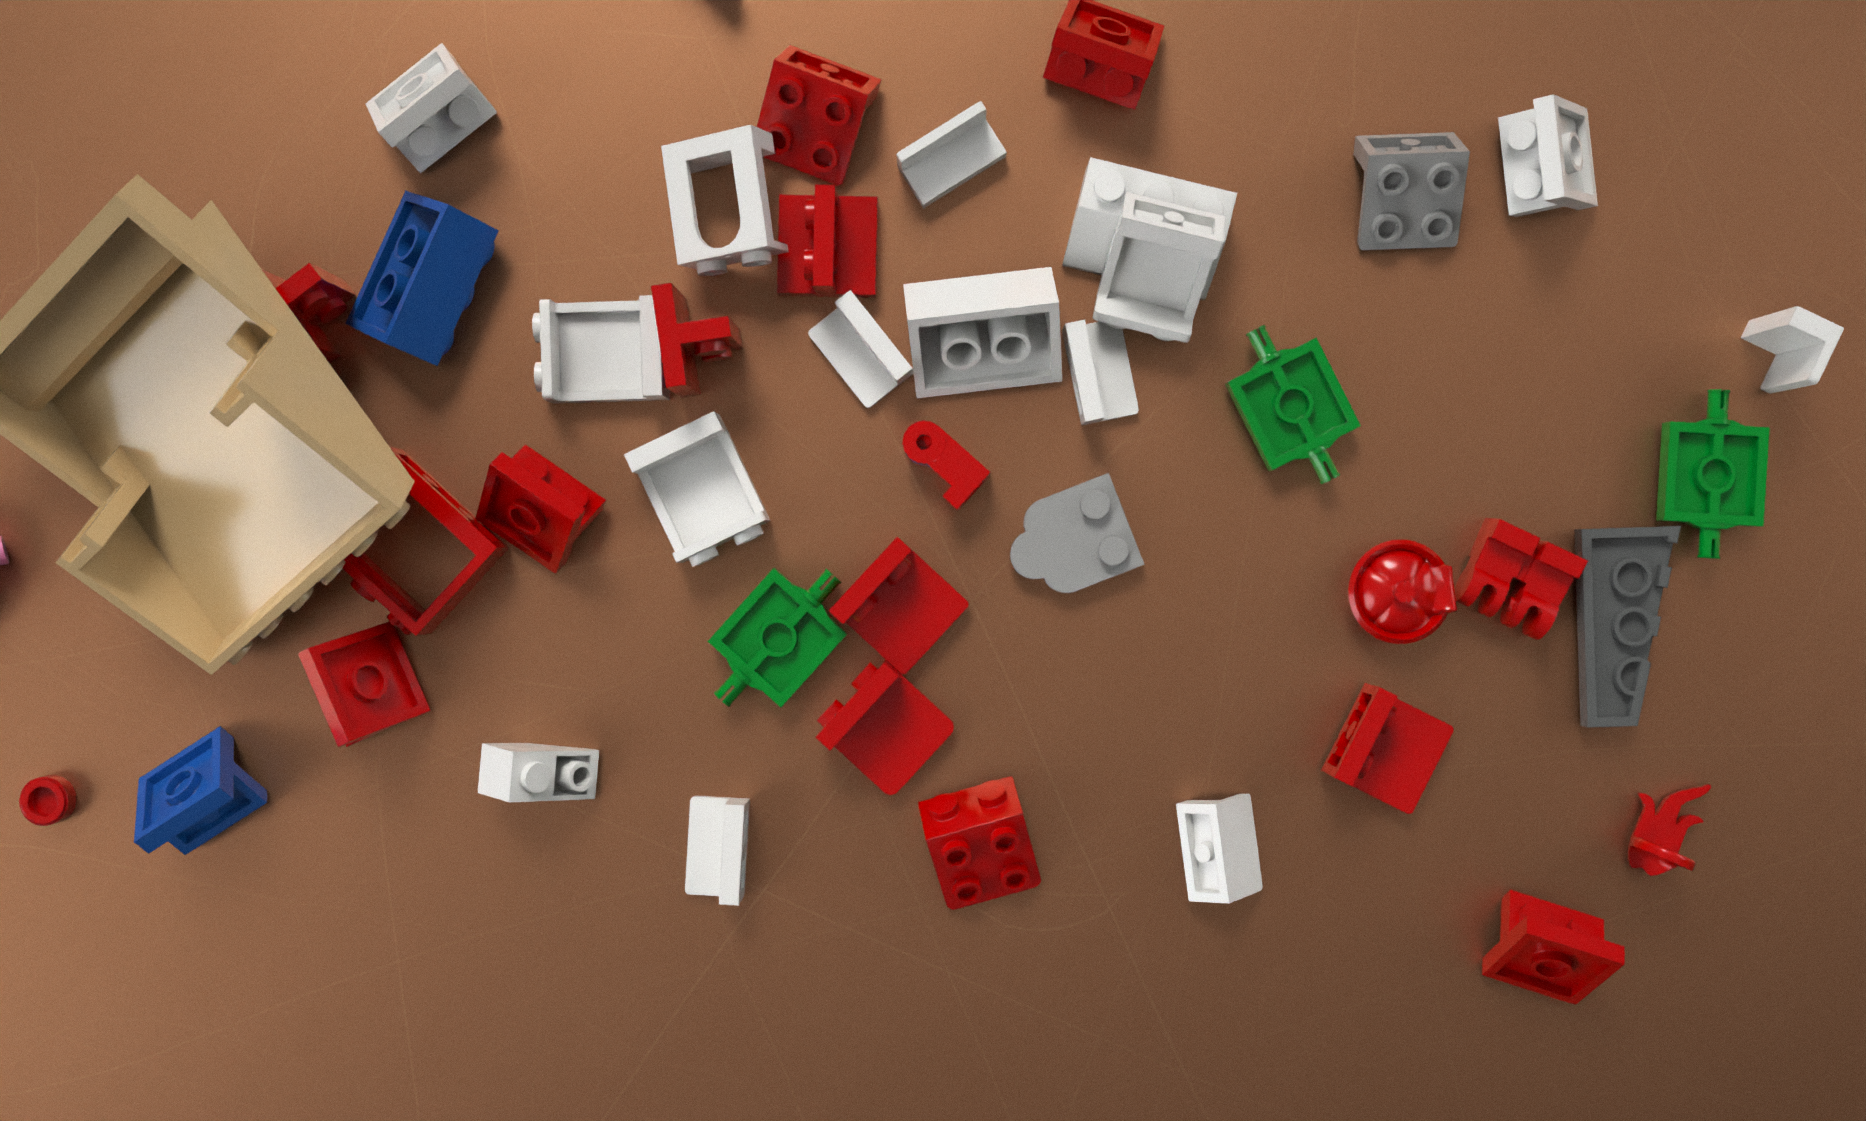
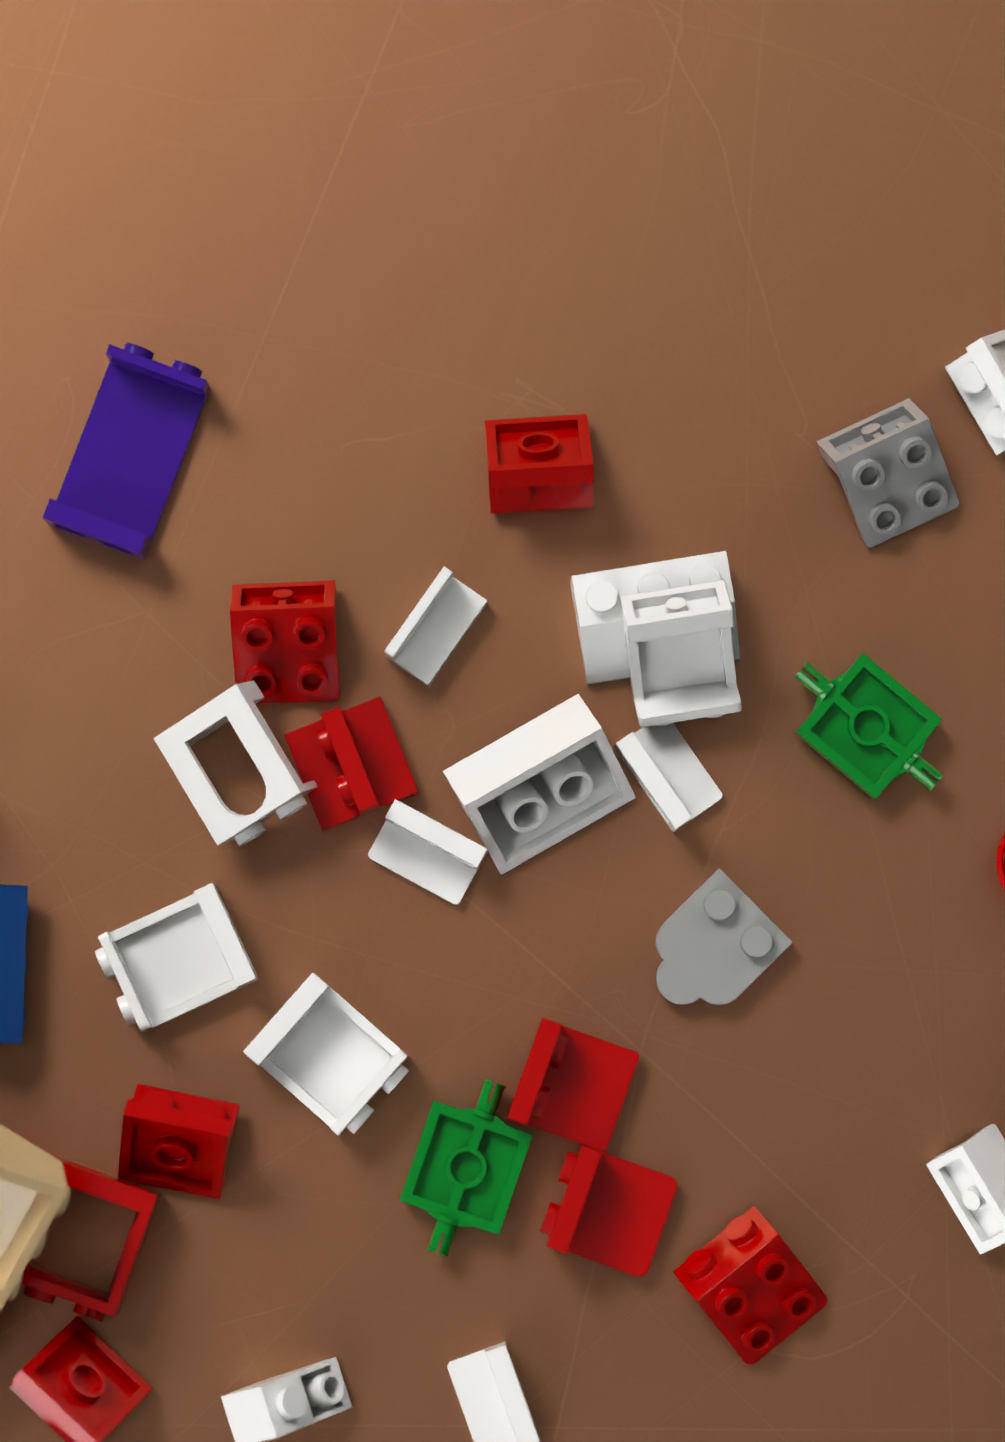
camera: 25 degrees left, 5 degrees down
red bracket [651,283,743,398] -> none
red leg [902,420,991,511] -> none

